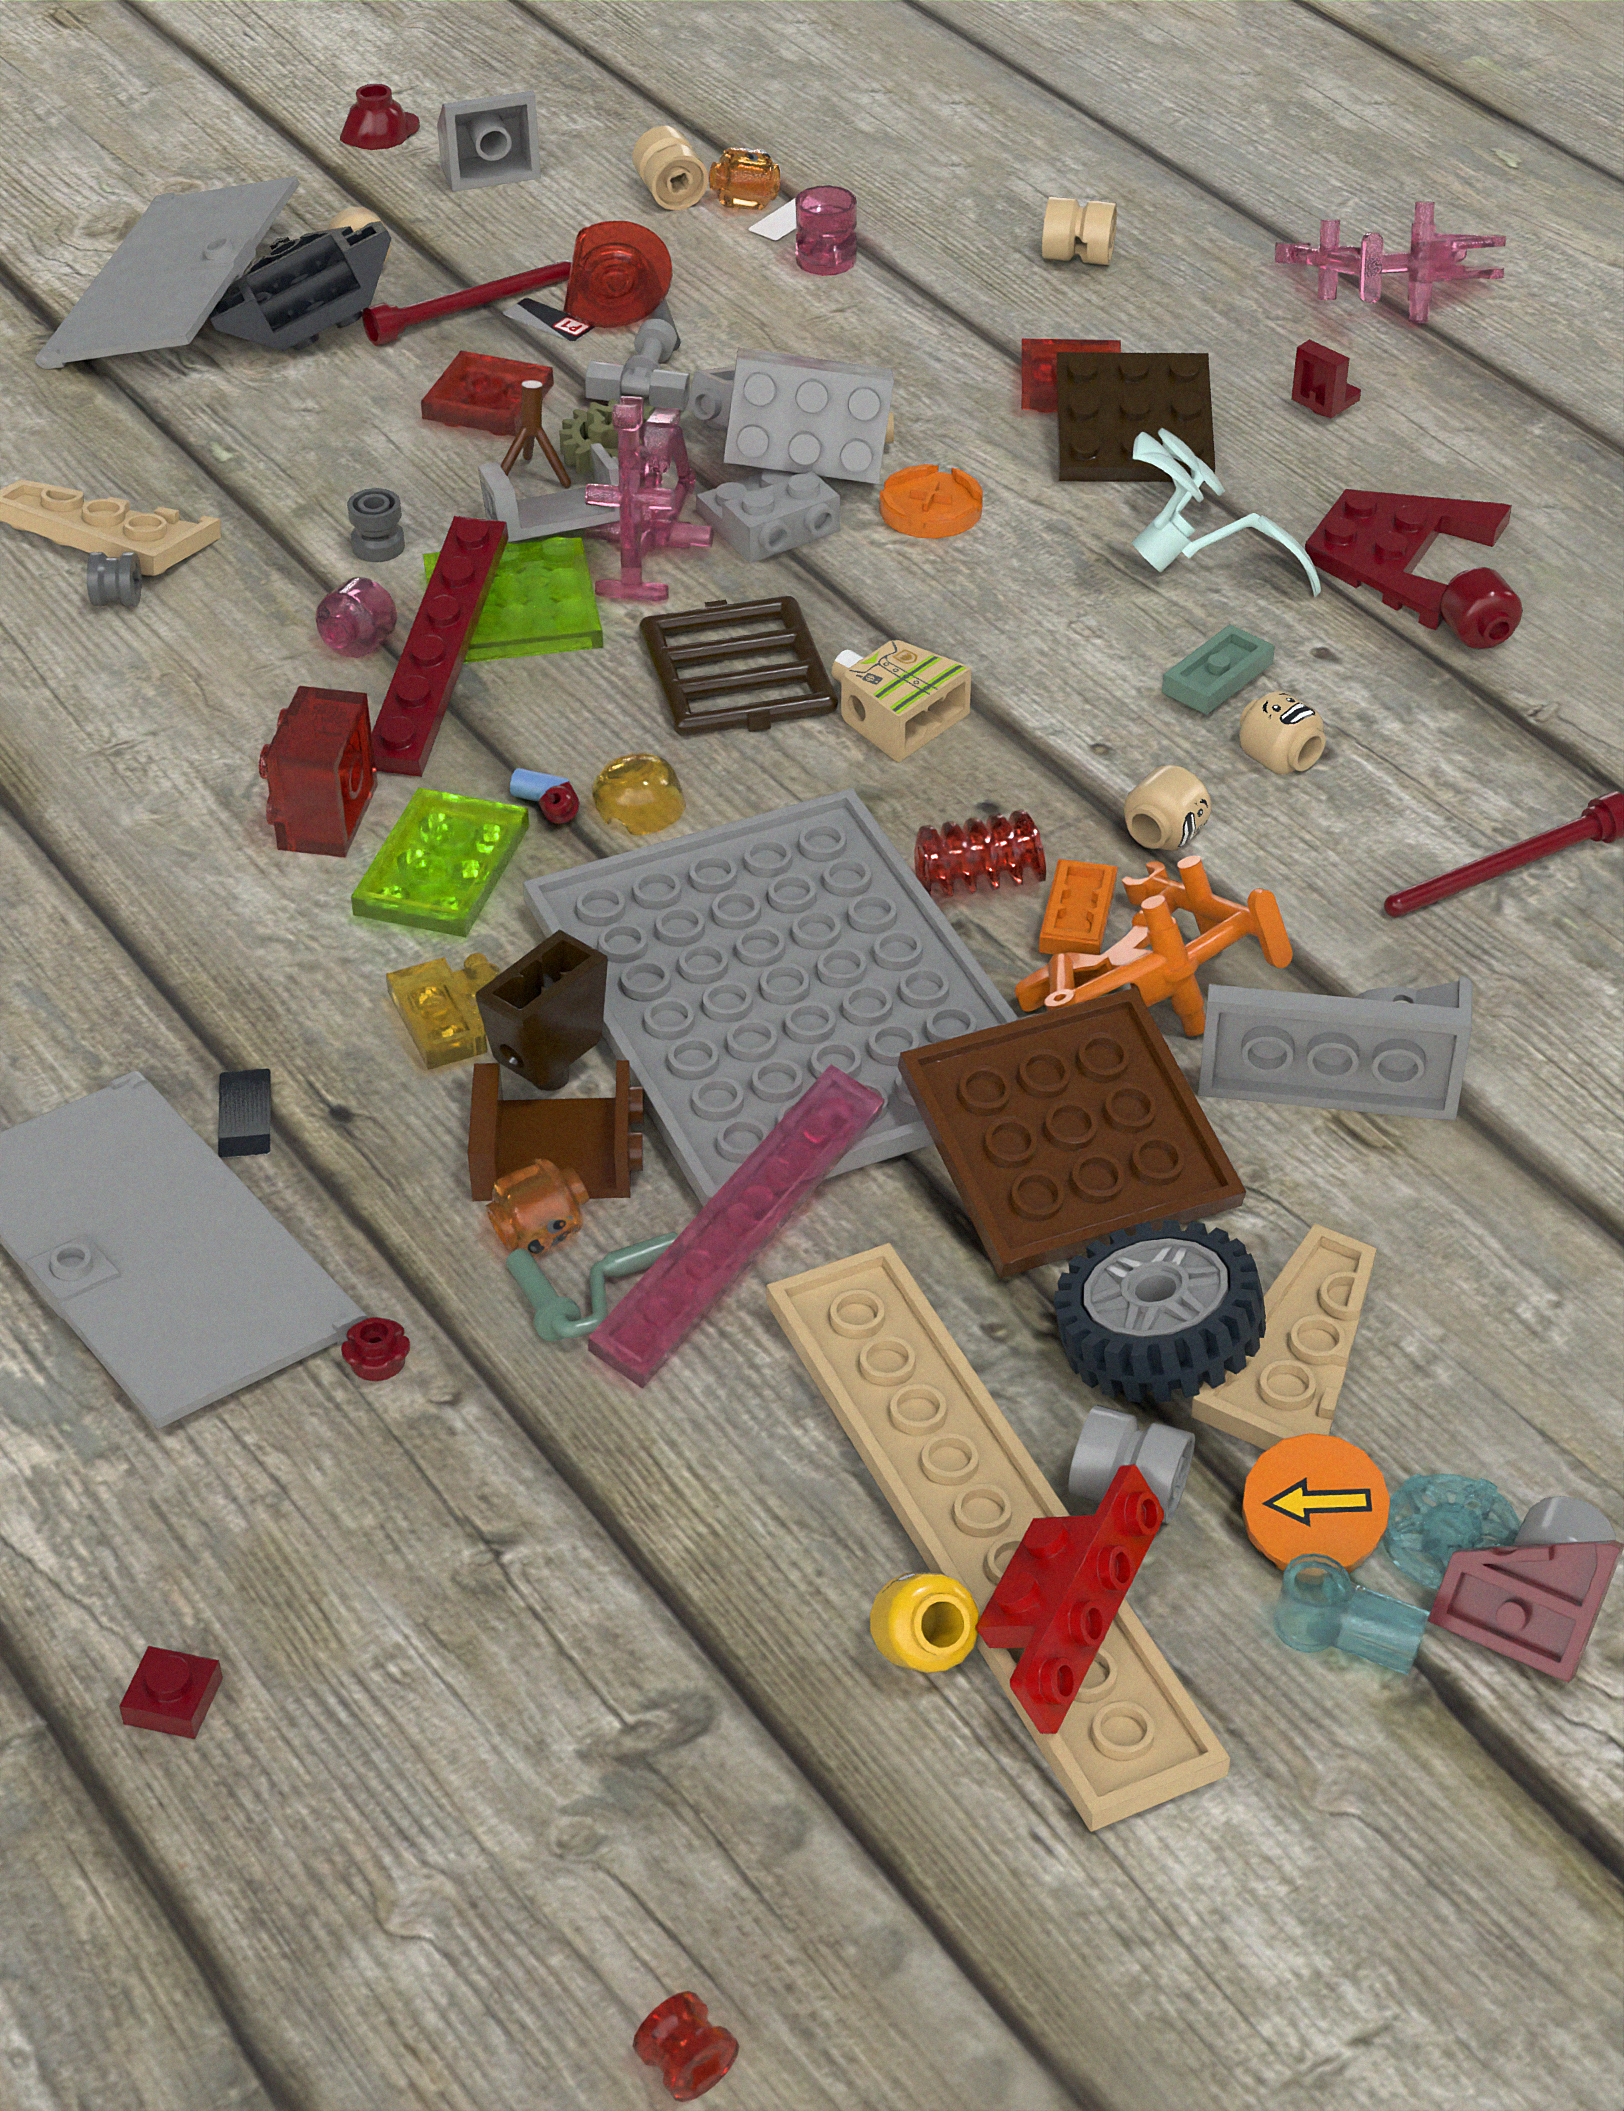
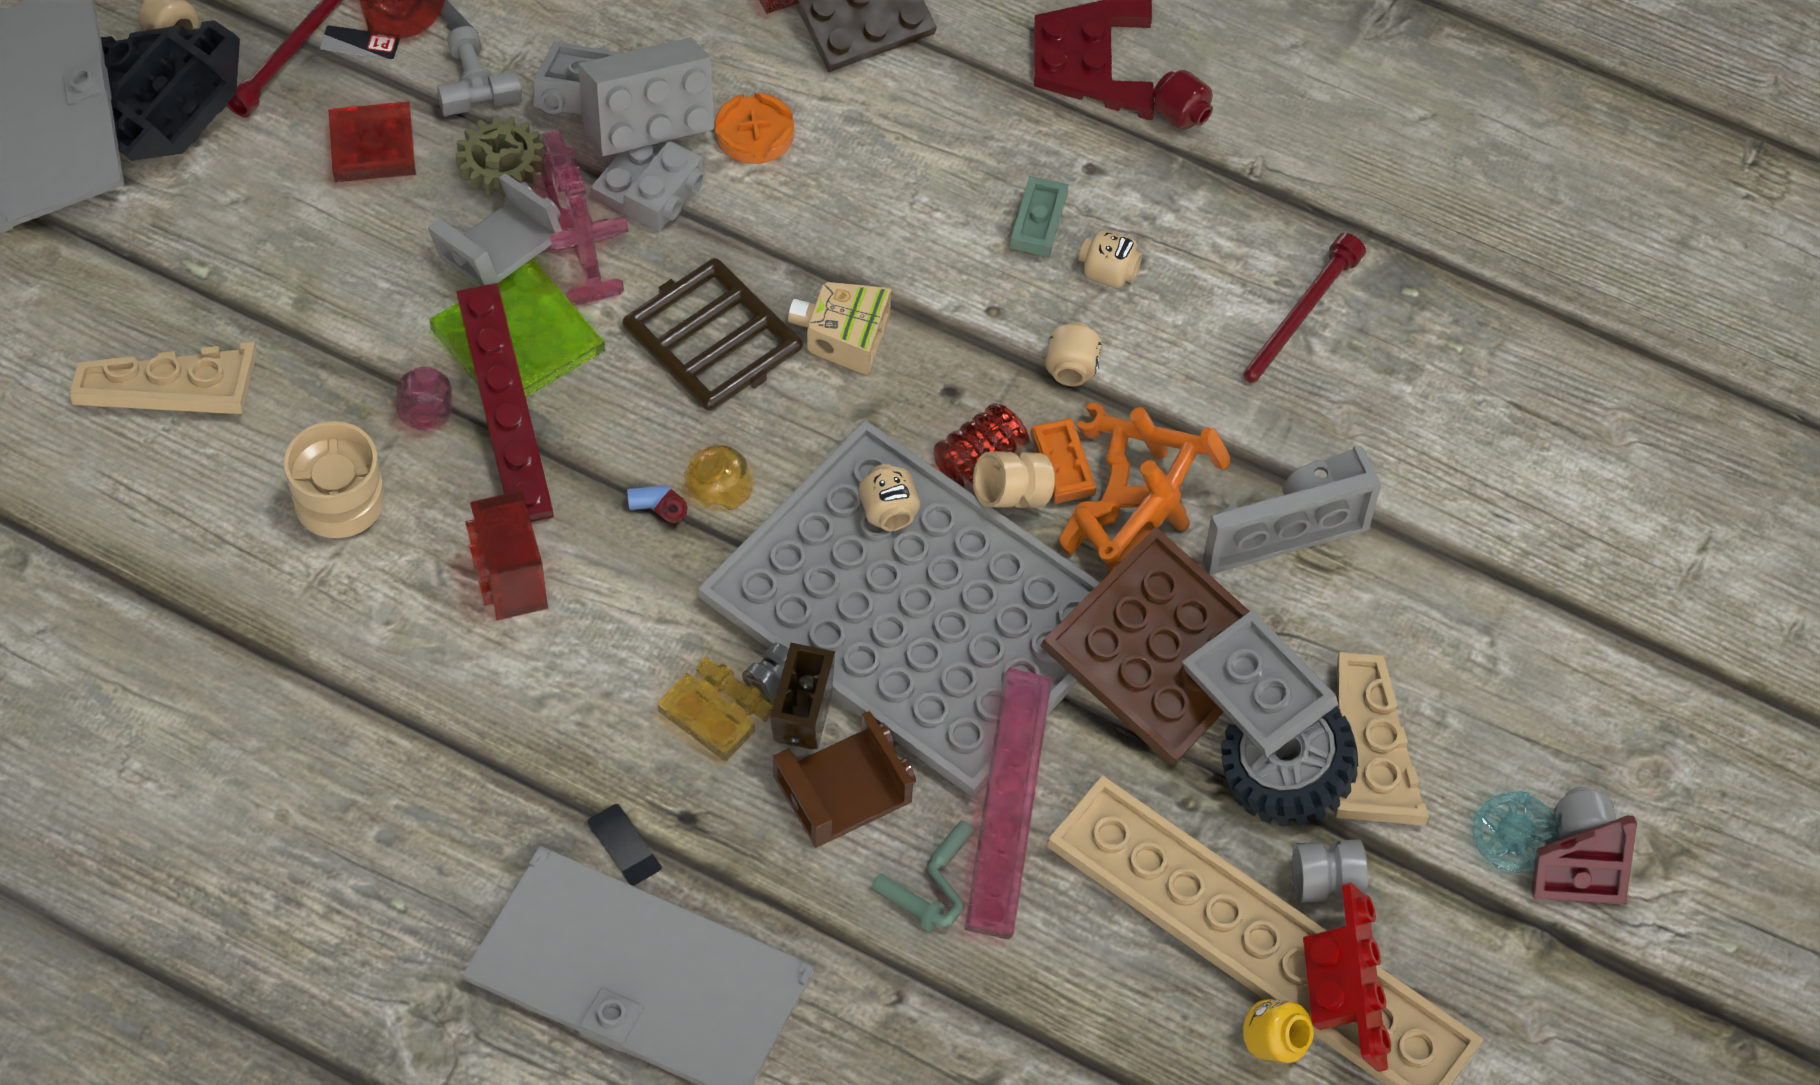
camera: 30 degrees left, 15 degrees up
dark grey wheel [87,552,142,606] -> none
dark red plate [341,1317,410,1381] -> none
dark grey wheel [347,488,405,562] -> none
clear neon green plate [351,787,530,938] -> none
clear orange head [485,1157,589,1257] -> none
reddish brown plant [501,380,571,488] -> none
light aqua plant [1131,428,1321,597] -> none
orange tile [1242,1433,1390,1580] -> none
clear light blue piece [1273,1553,1431,1675] -> none
none -> tan wheel [284,421,385,538]
none -> tan head [858,464,921,531]
none -> tan wheel [973,451,1055,508]
none -> light grey plate [1182,610,1338,758]

